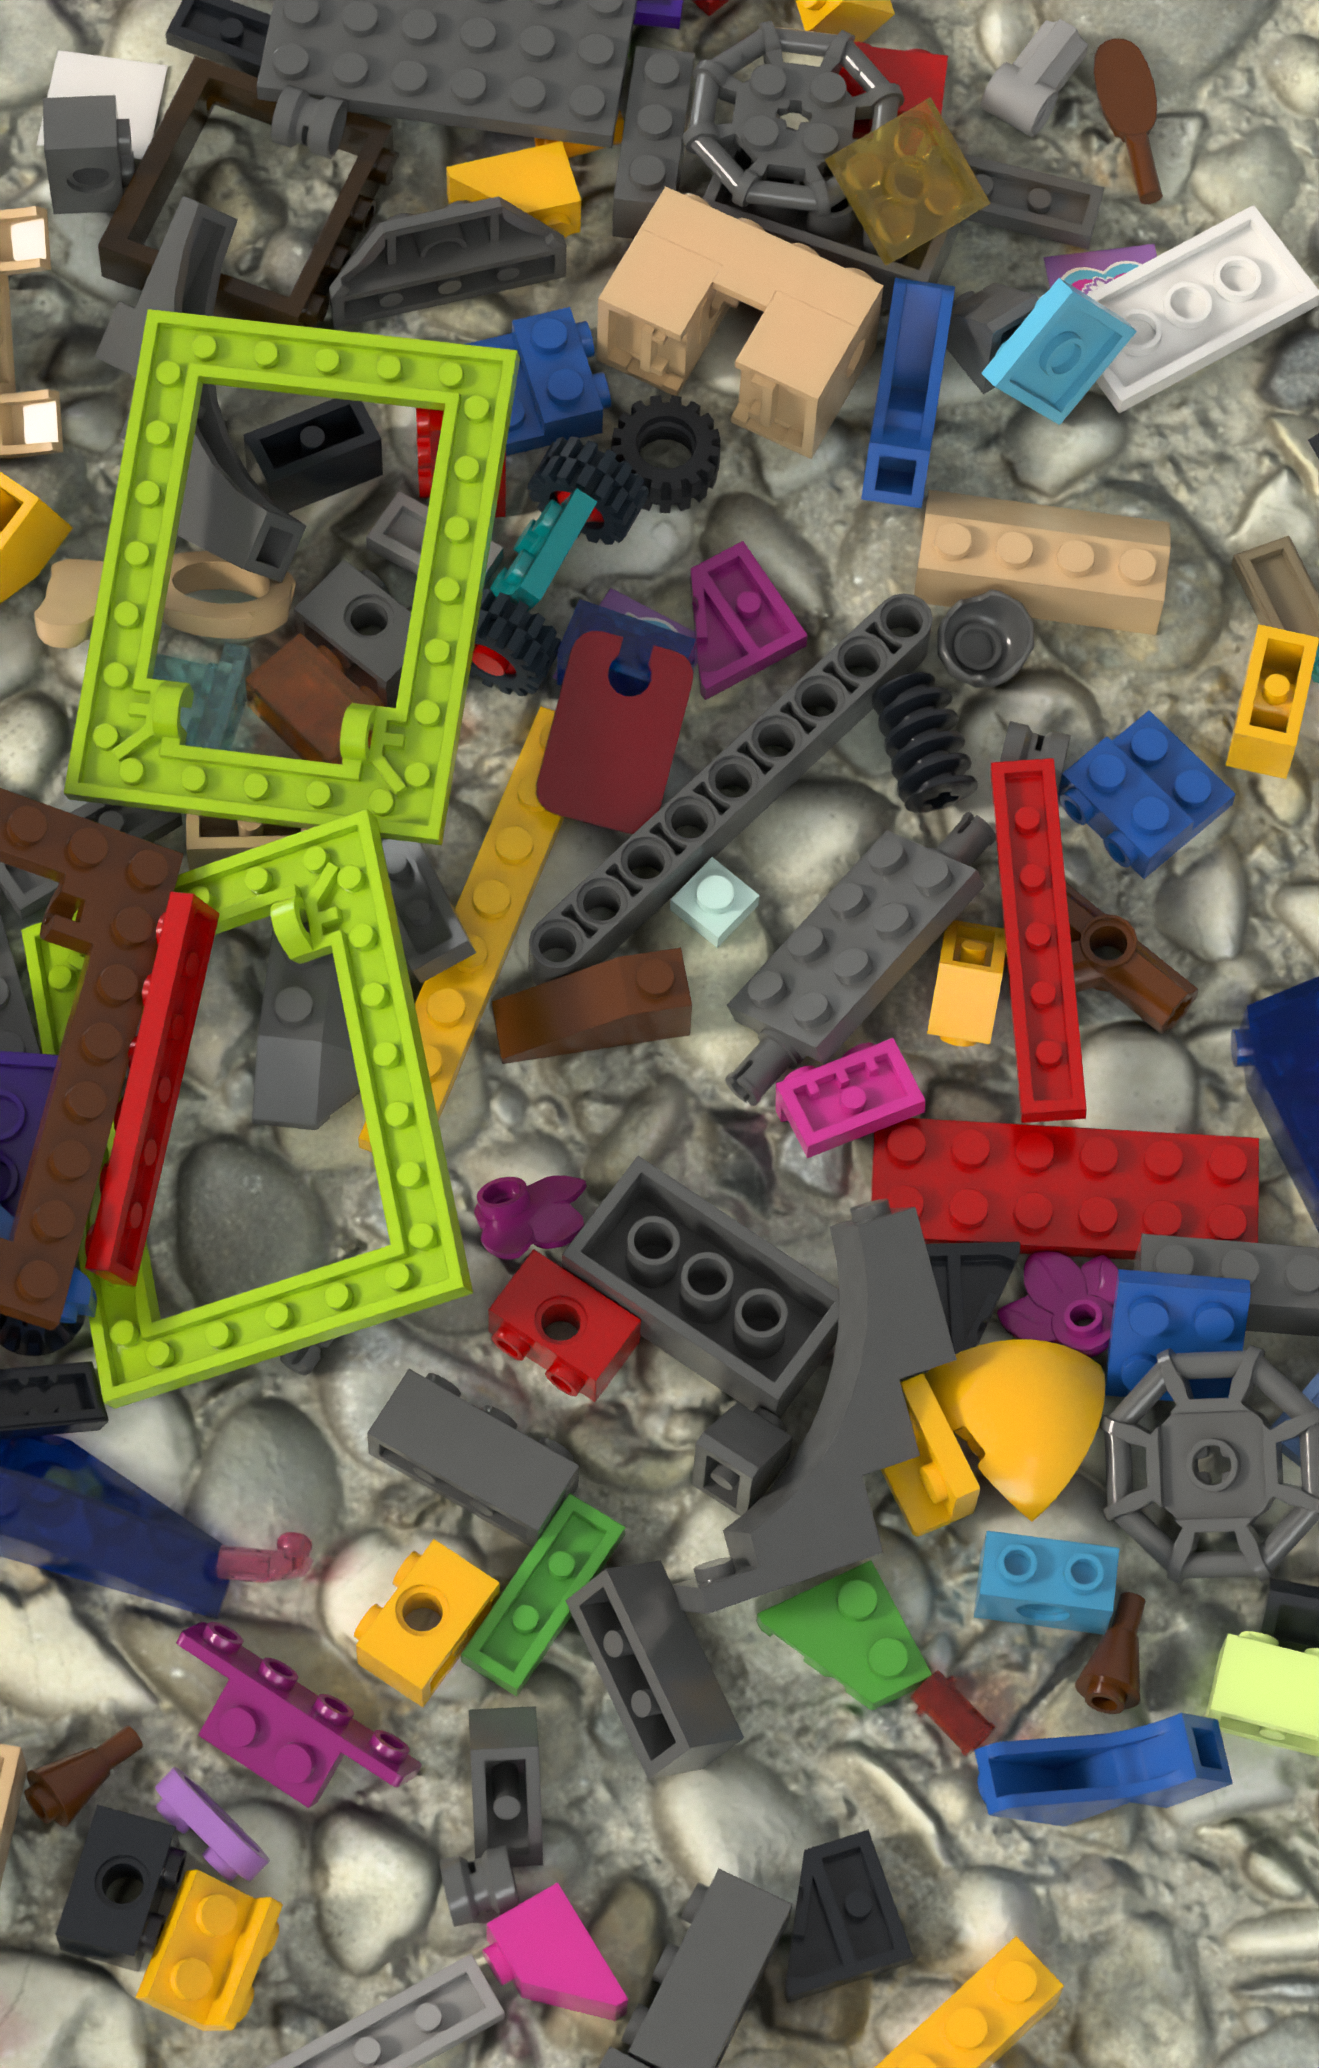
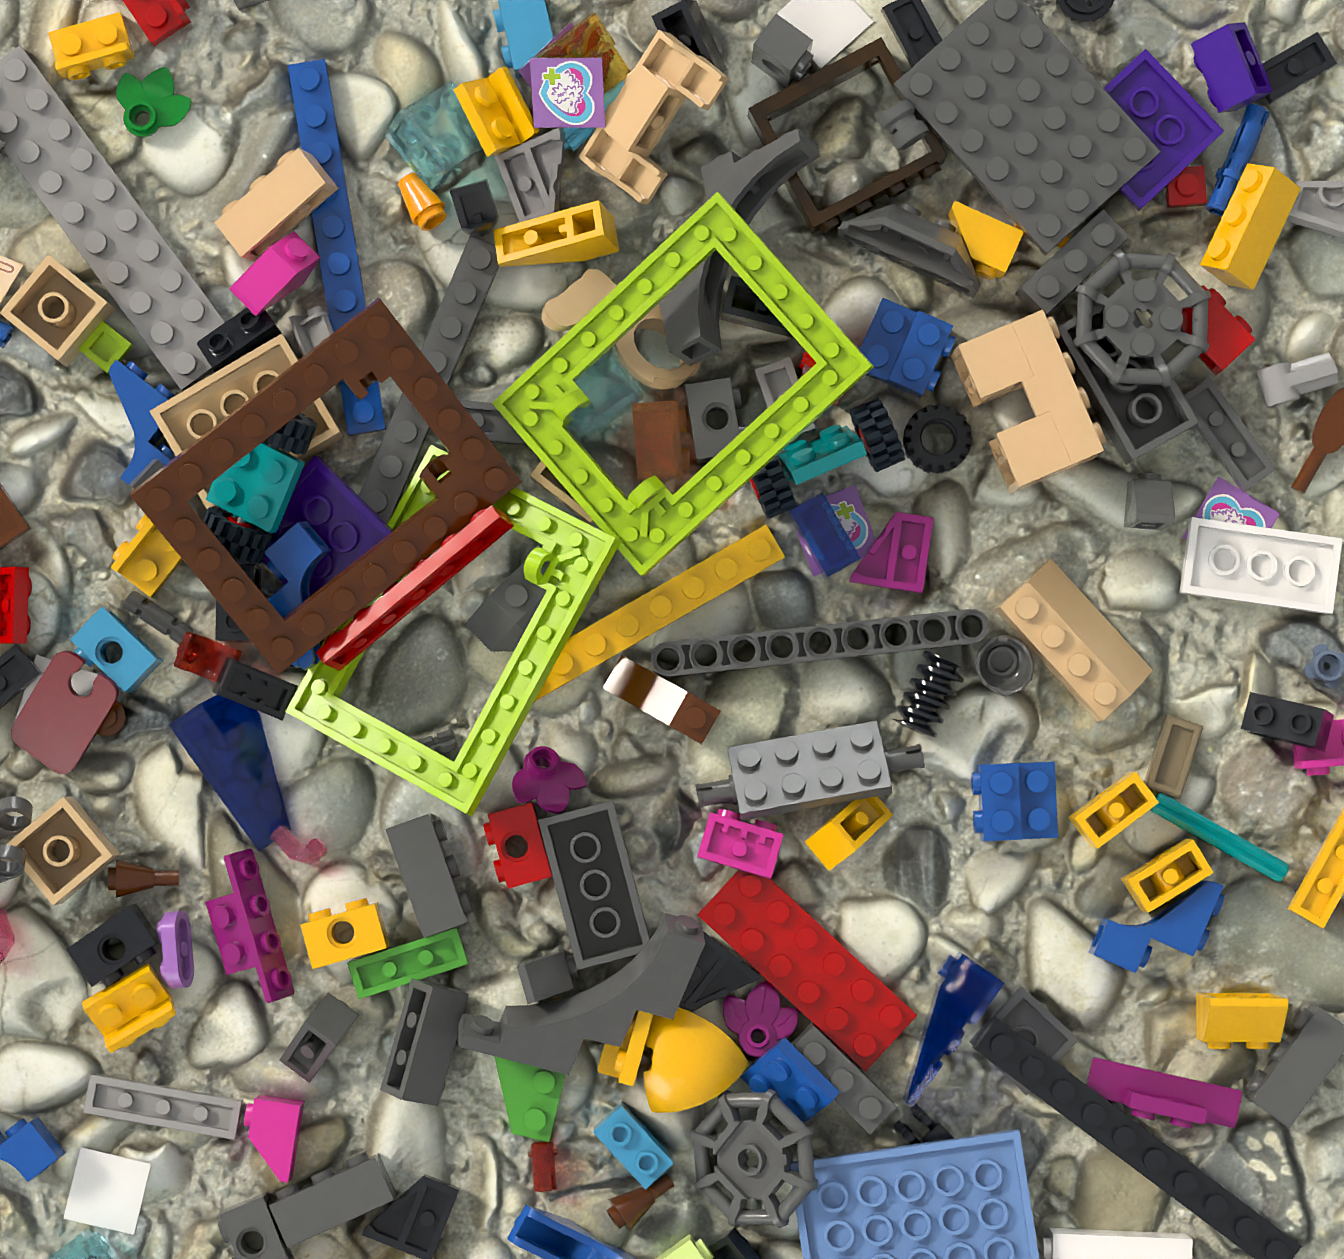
camera: 40 degrees right, 20 degrees up
dark grey plate [381,838,476,983] -> none
dark grey wheel [439,1844,520,1927] -> none
dark red piece [535,631,694,834] -> none
light aqua plate [670,857,759,948] -> none
clear yellow plate [825,97,991,266] -> none
blue arch [861,278,955,508] -> none
medium azure plate [981,278,1137,425] -> none
red plate [990,758,1087,1123] -> none
dark grey wheel [1000,721,1071,792] -> none
reddish brown piece [1065,882,1198,1034] -> none

